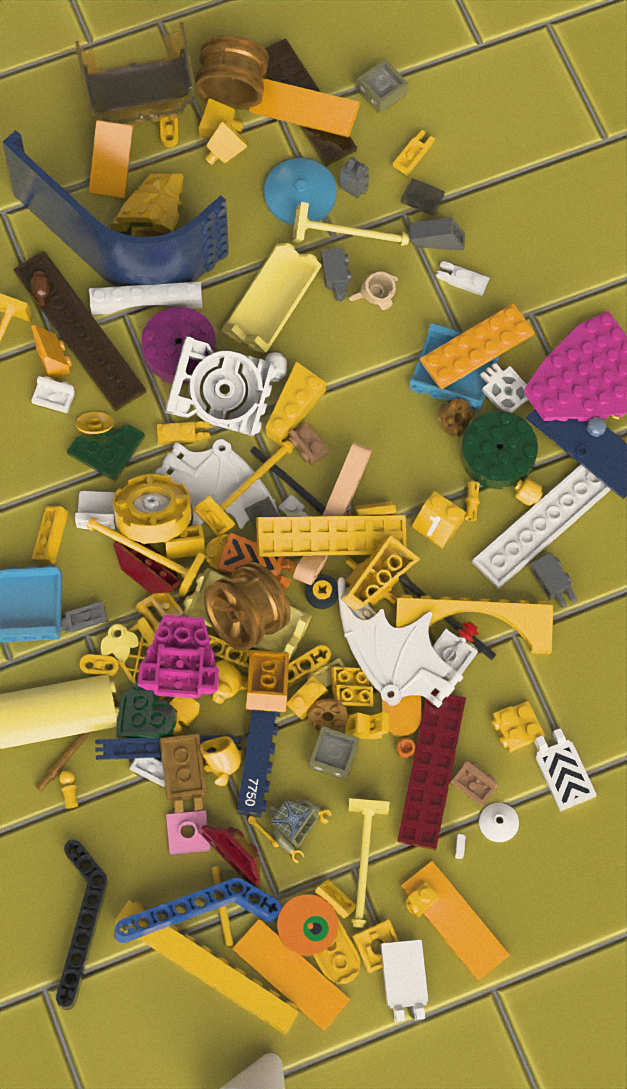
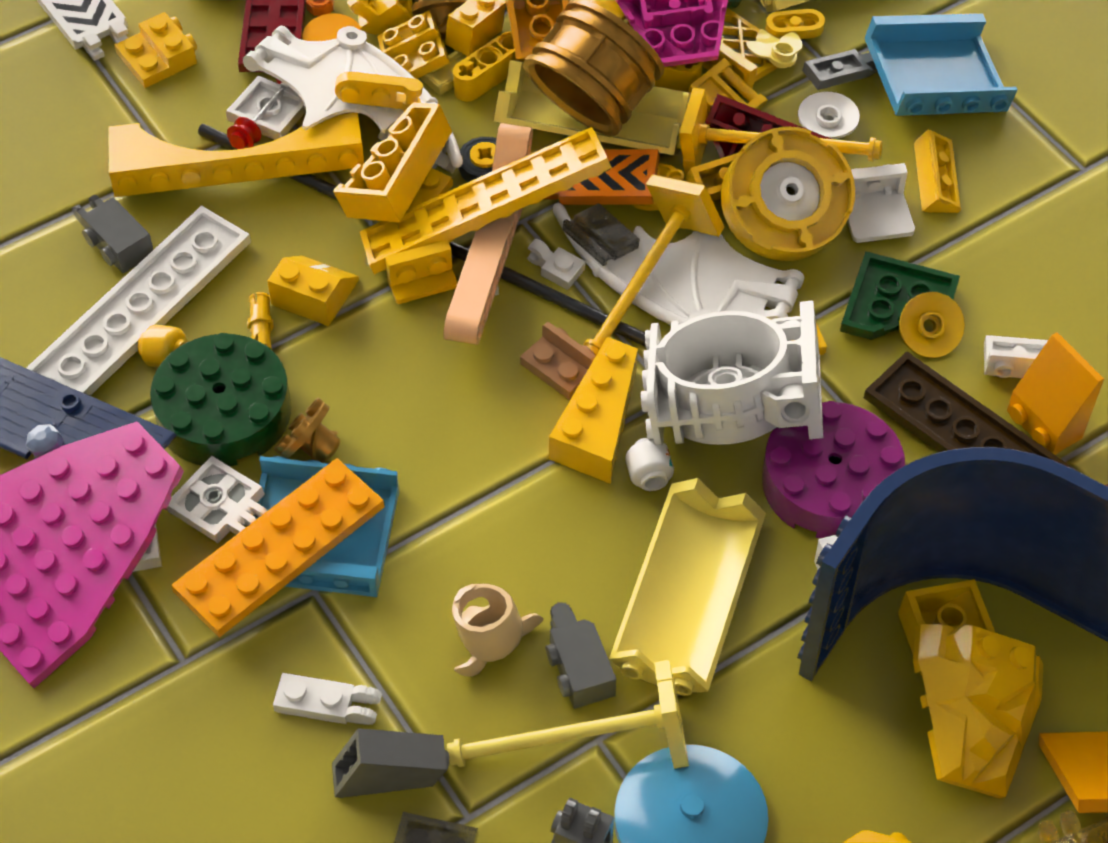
camera: 170 degrees right, 15 degrees down
none -> yellow plate [335,72,423,112]
none -> white dish [798,92,860,139]

